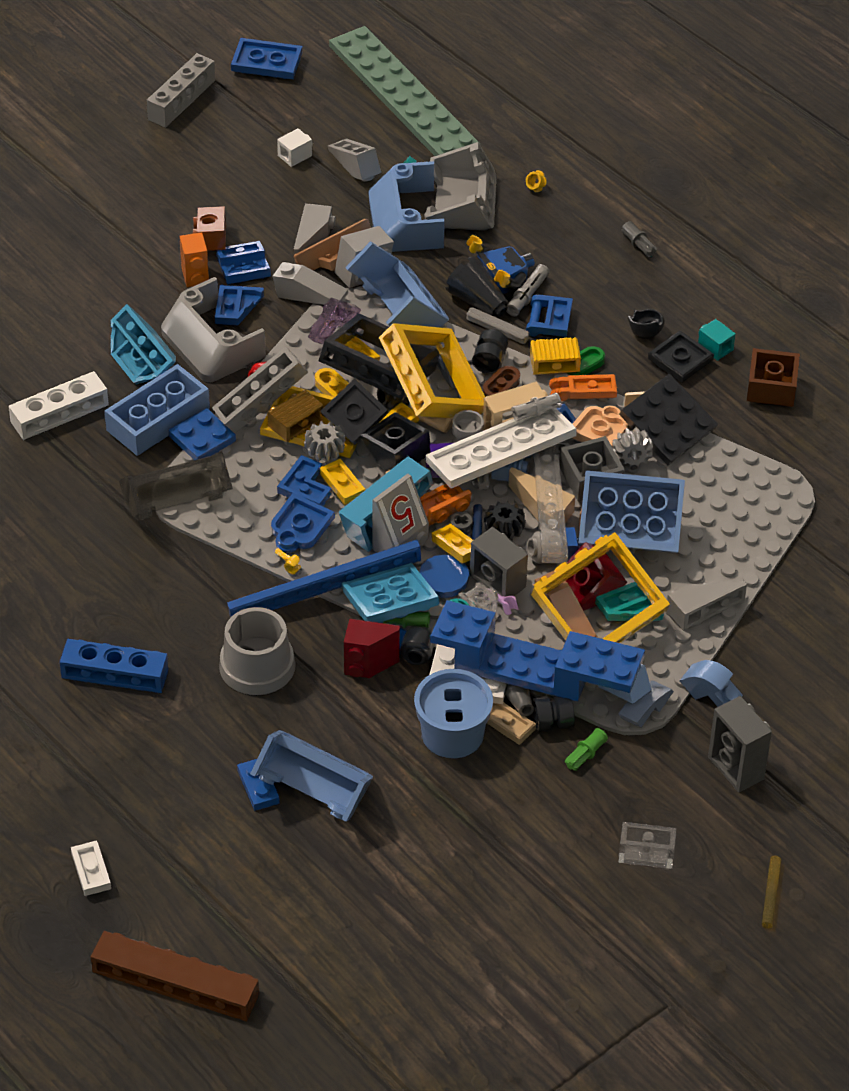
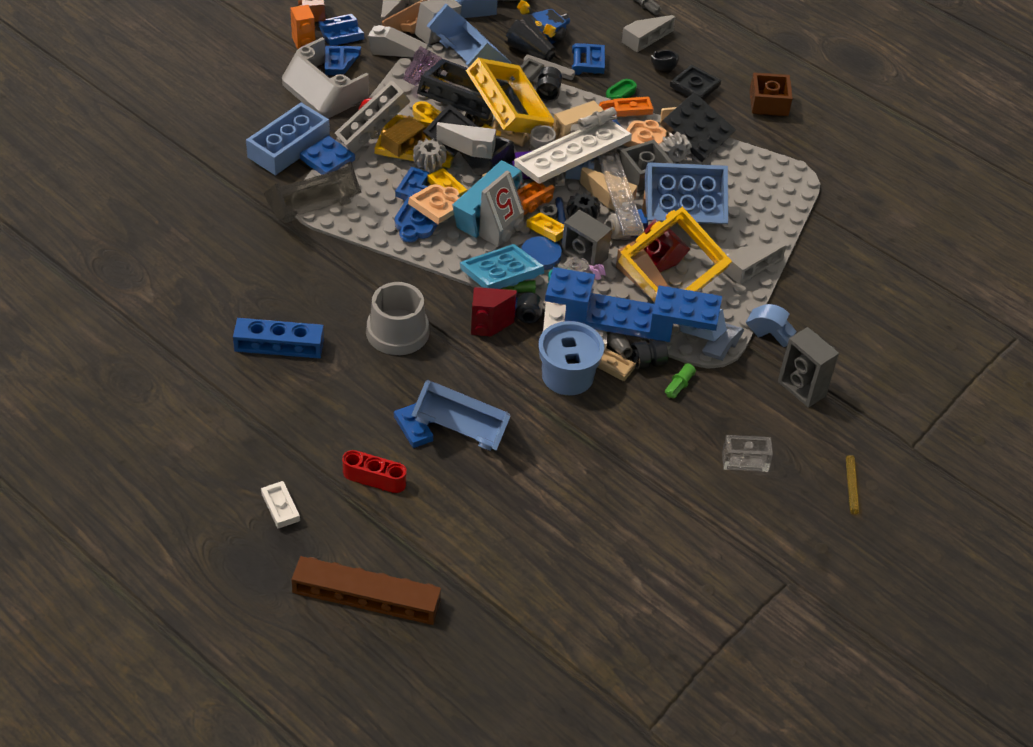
camera: 10 degrees left, 0 degrees up
white brick [9,371,109,440] -> none
dark azure wedge [111,304,176,384] -> none
blue tile [227,540,421,618] -> none
yellow hand [275,548,301,575] -> none
reddish brown plate [483,366,520,397] -> none
light grey pin [506,264,550,316] -> none
yellow brick [530,337,581,375] -> none
teal wing [595,582,664,621] -> none
teal brick [698,319,736,361] -> none
none -> red beam [342,450,407,493]
none -> light nougat plate [408,184,460,224]
none -> light grey slope [437,122,496,159]
none -> dark grey tile [511,58,544,83]
none -> light grey slope [622,15,675,52]

